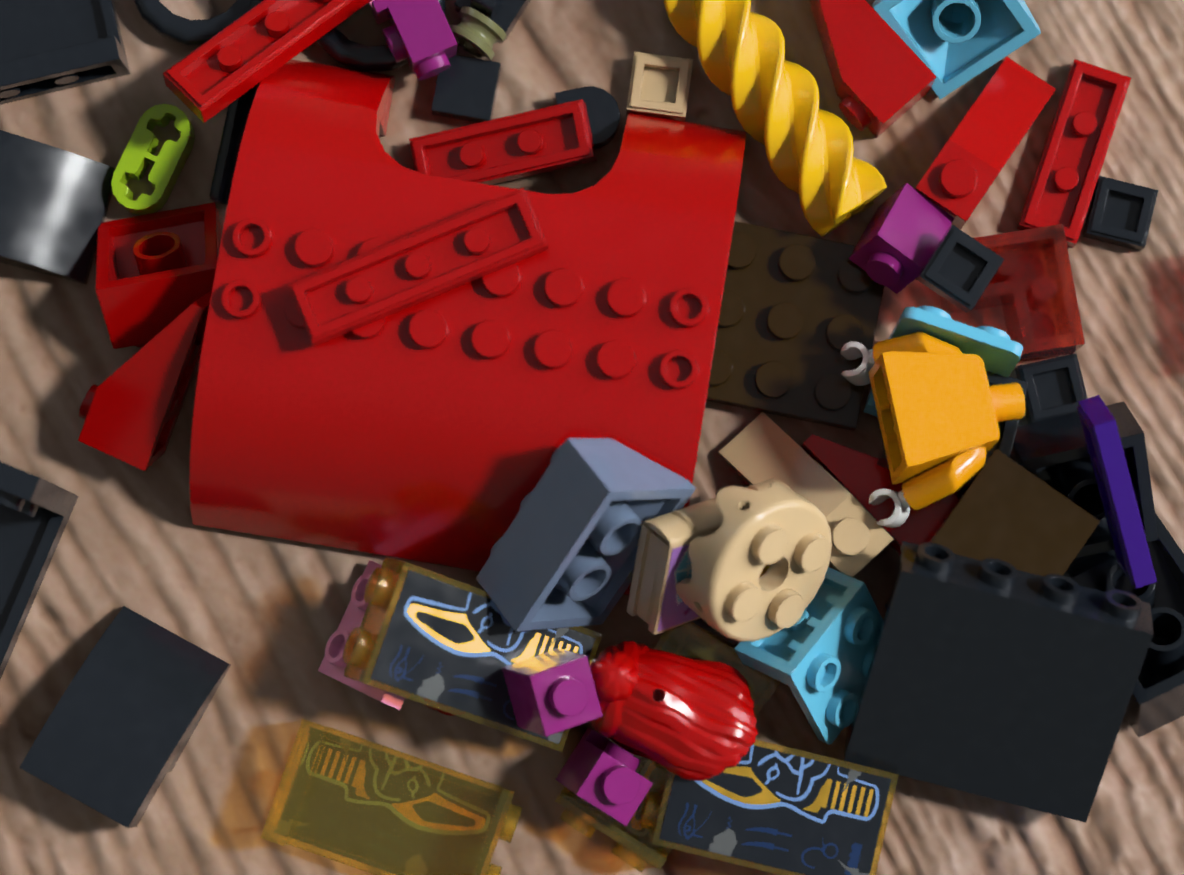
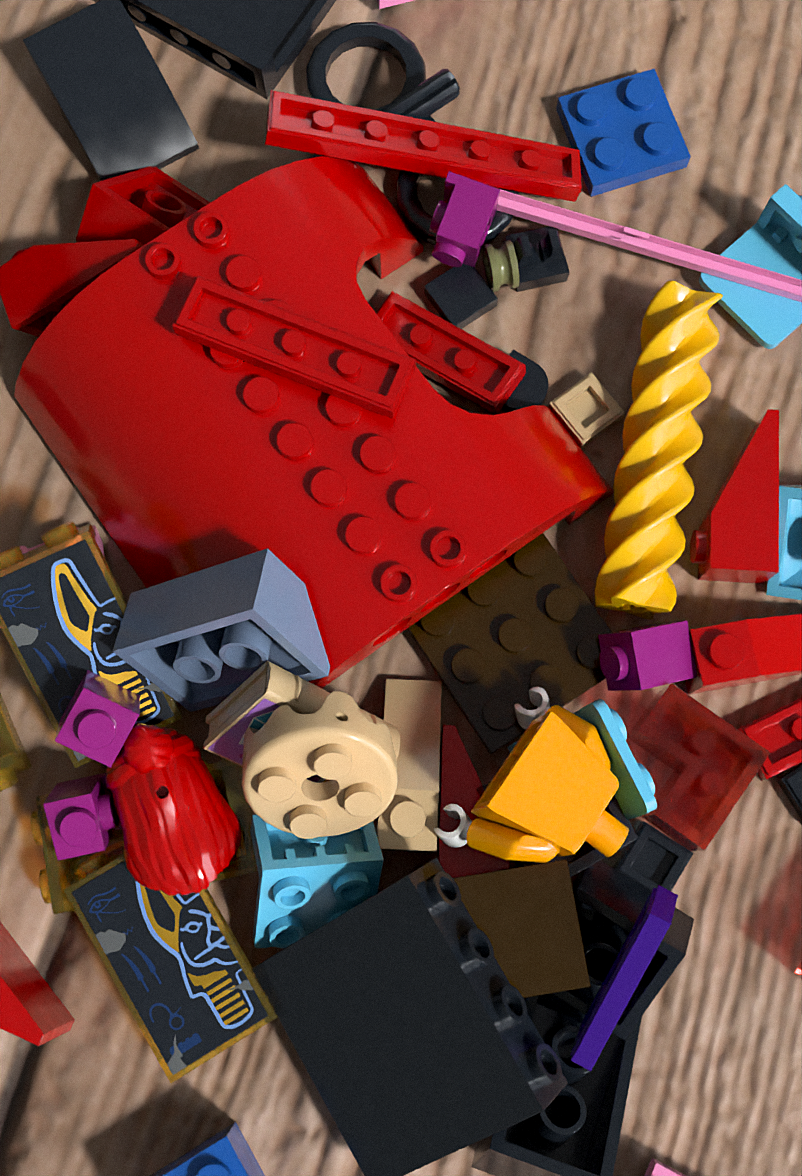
camera: 45 degrees right, 5 degrees down
lime beam [111,104,195,216] -> none
black tile [916,225,1004,313] -> none

